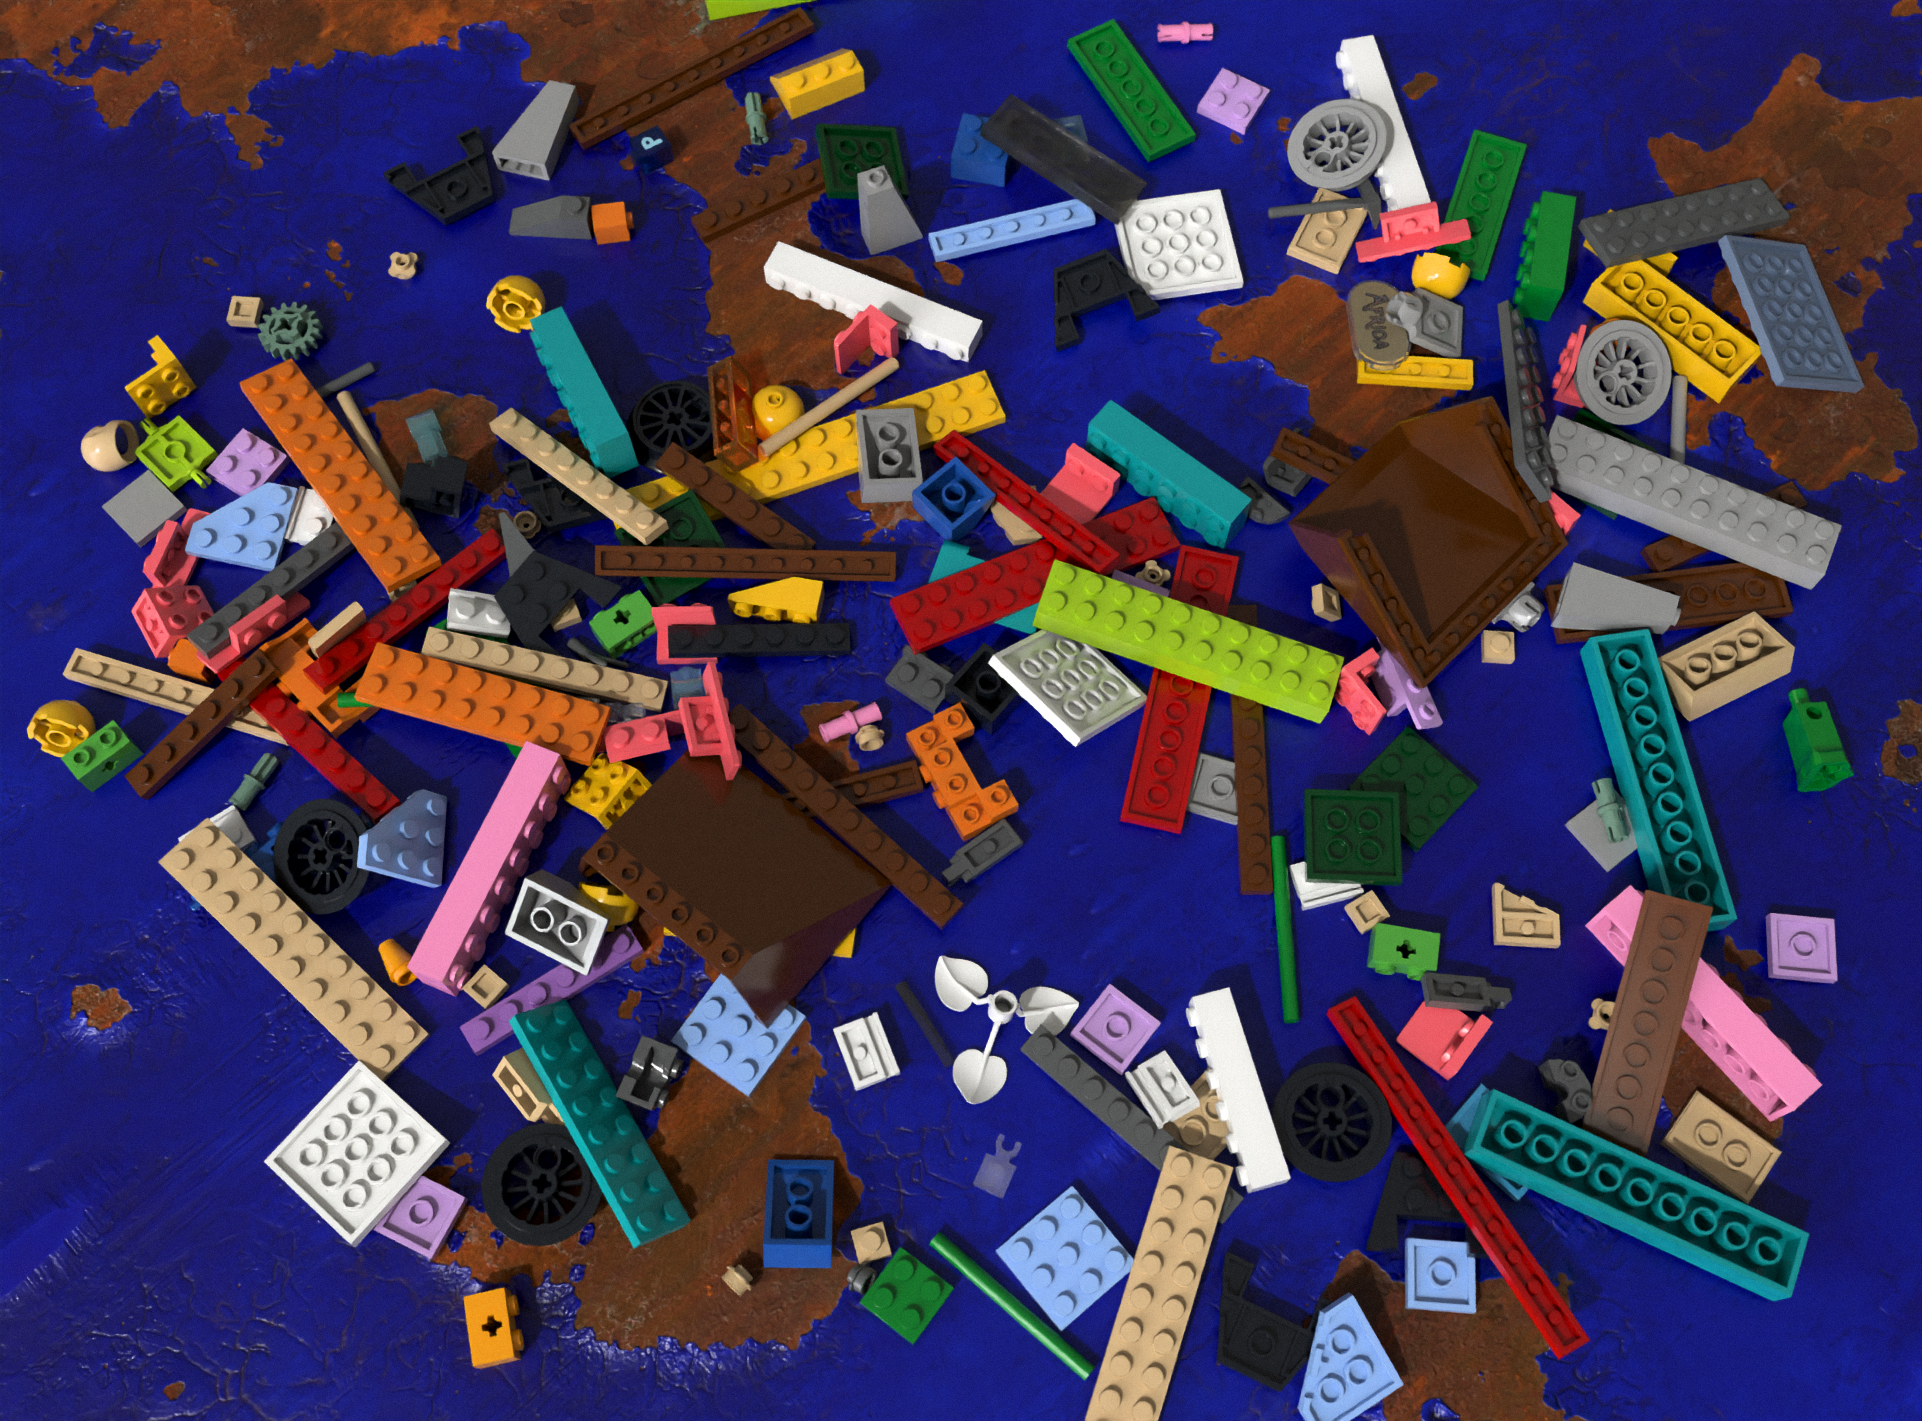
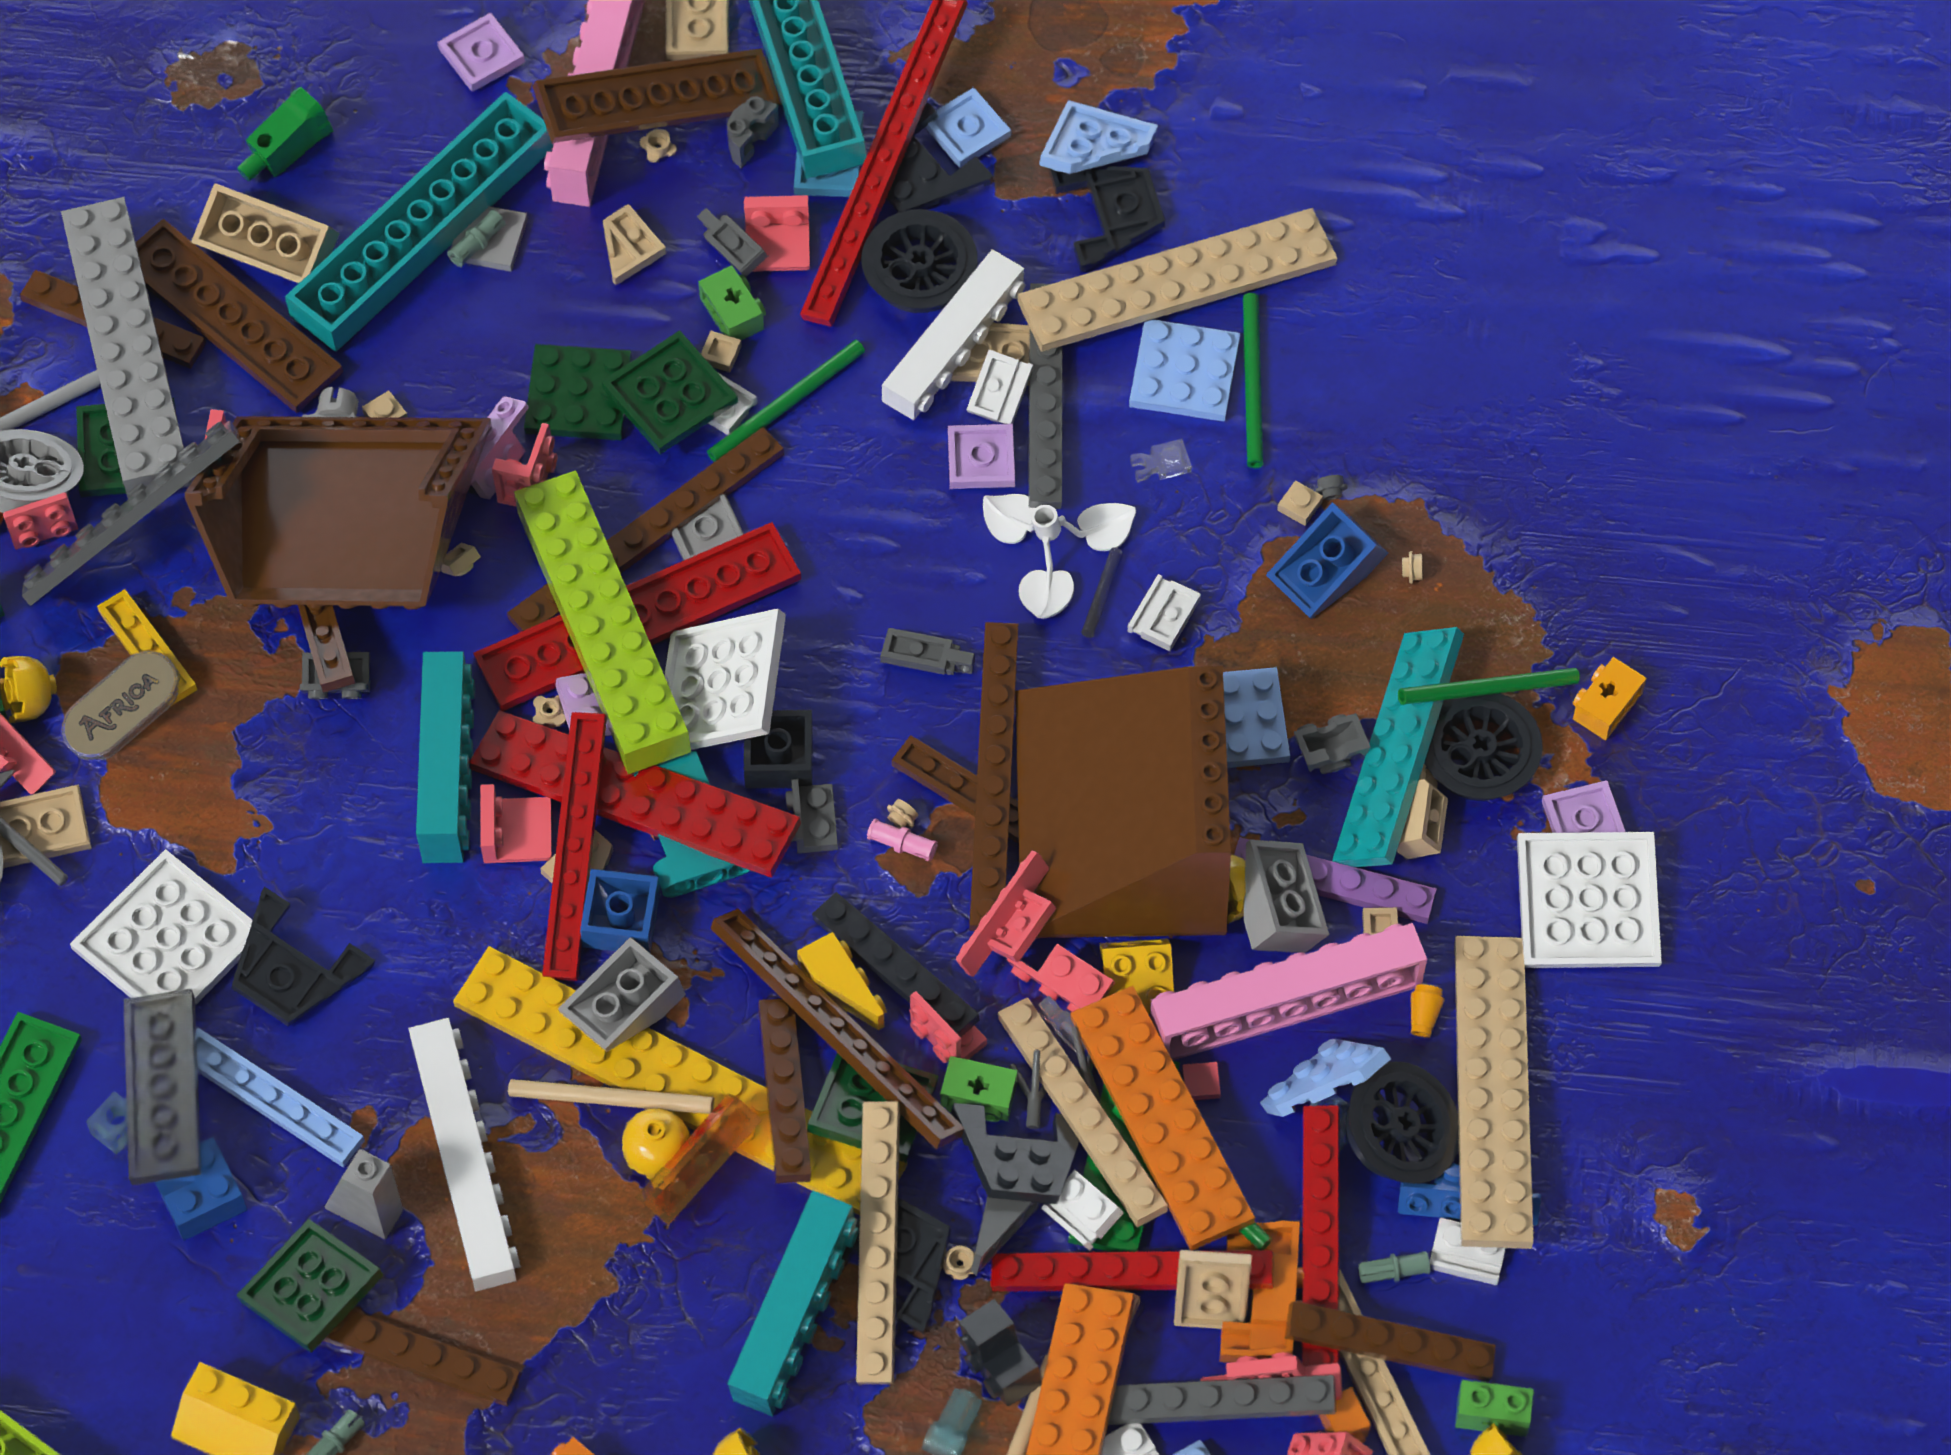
camera: 130 degrees left, 5 degrees down
black piece [626,381,730,475] -> none
clear light blue brick [670,667,705,710] -> none
coral bracket [834,304,899,375] -> none
green plate [860,1247,954,1345] -> none
orange bracket [906,703,1019,842] -> none
dark grey plate [1240,476,1290,524] -> none
light grey plate [1386,288,1463,359] -> none
light grey slope [1551,562,1681,634] -> none
none -> coral tile [1182,1062,1221,1101]
none -> green piece [1398,668,1580,705]

